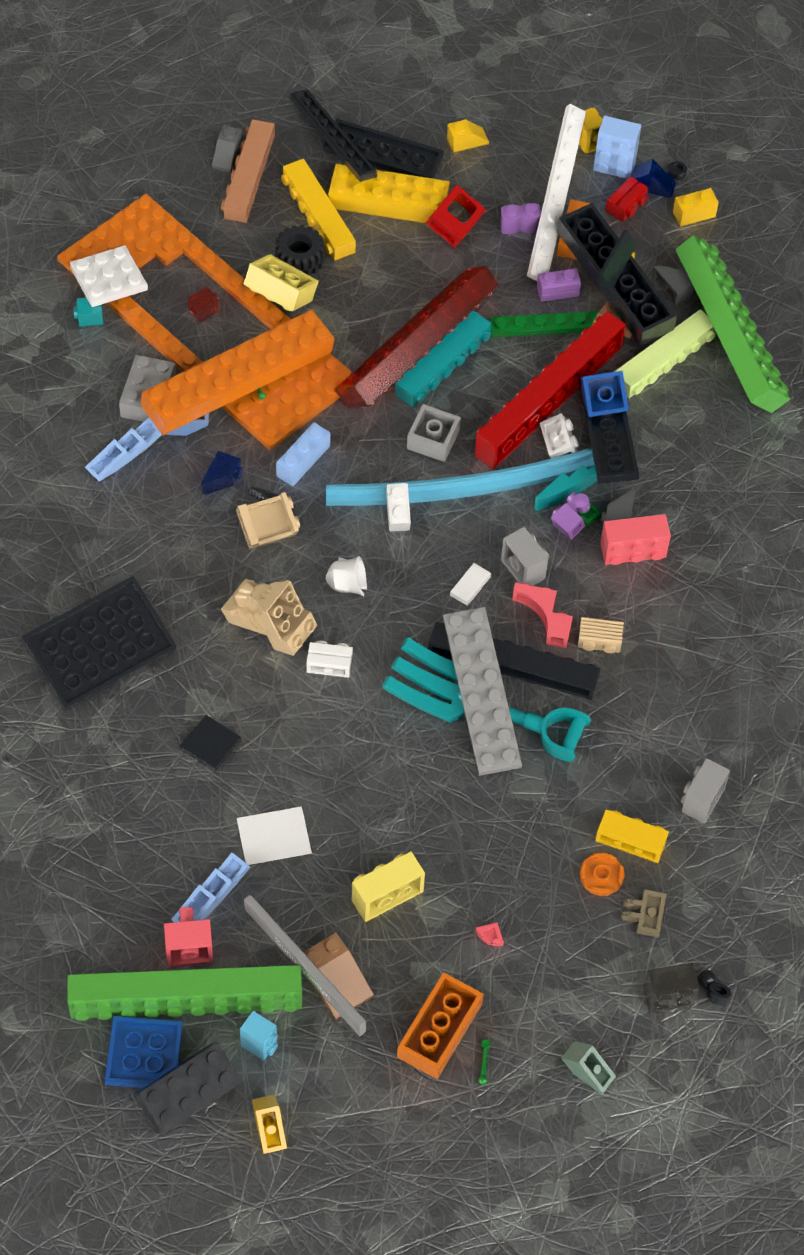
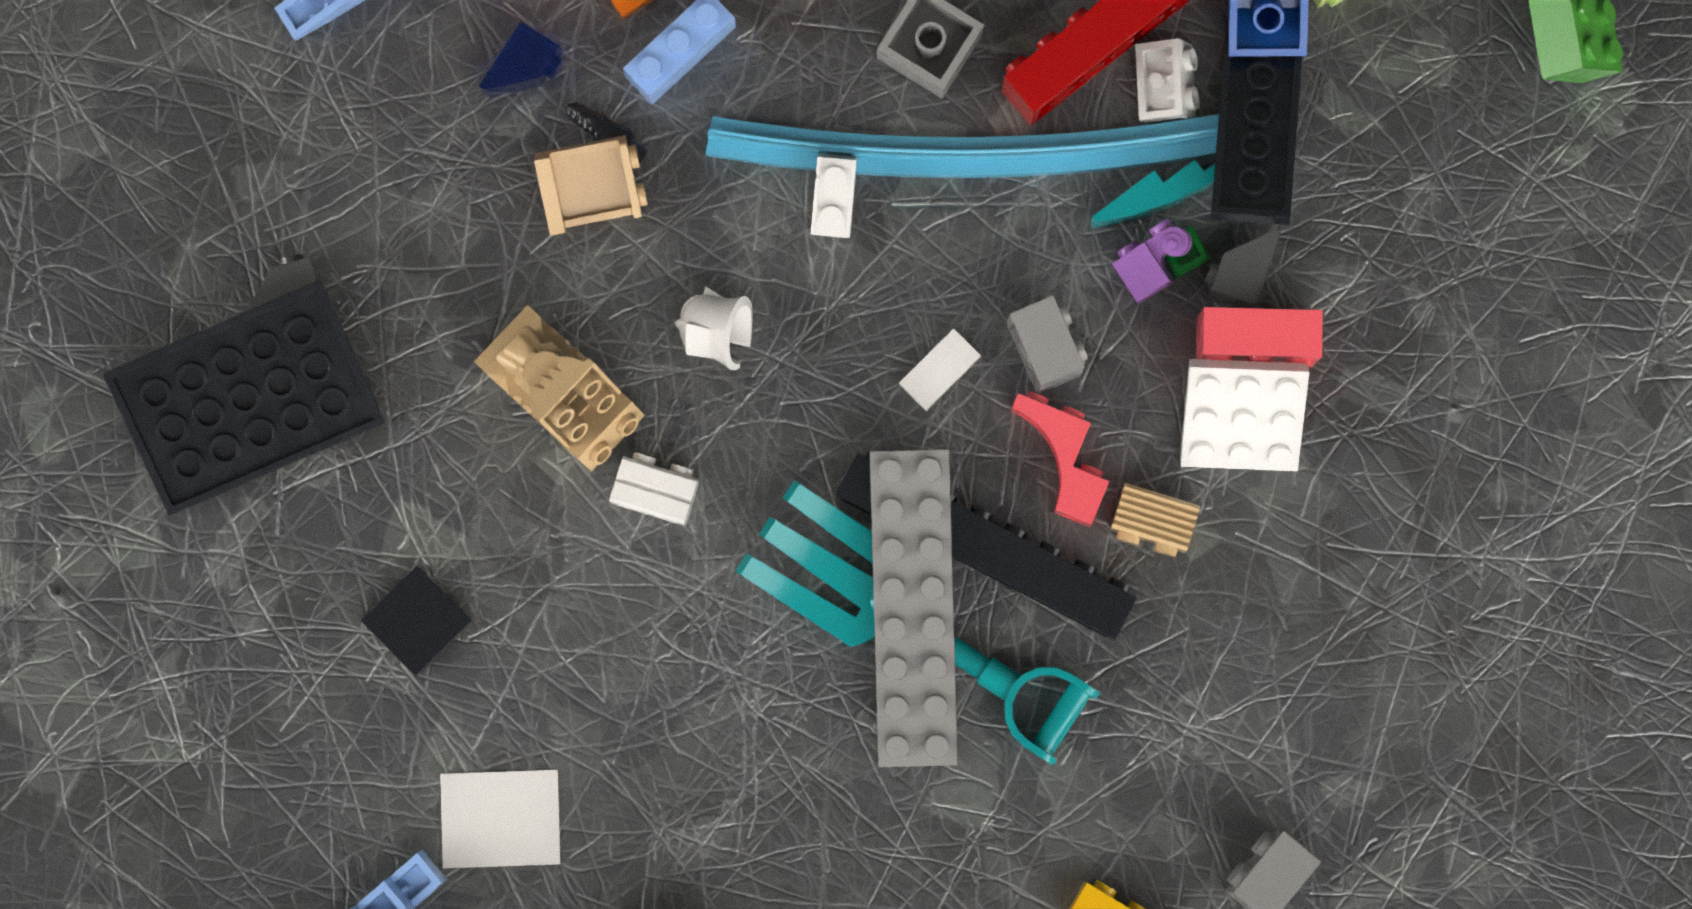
camera: 15 degrees right, 25 degrees up
none -> white plate [1180,359,1309,471]

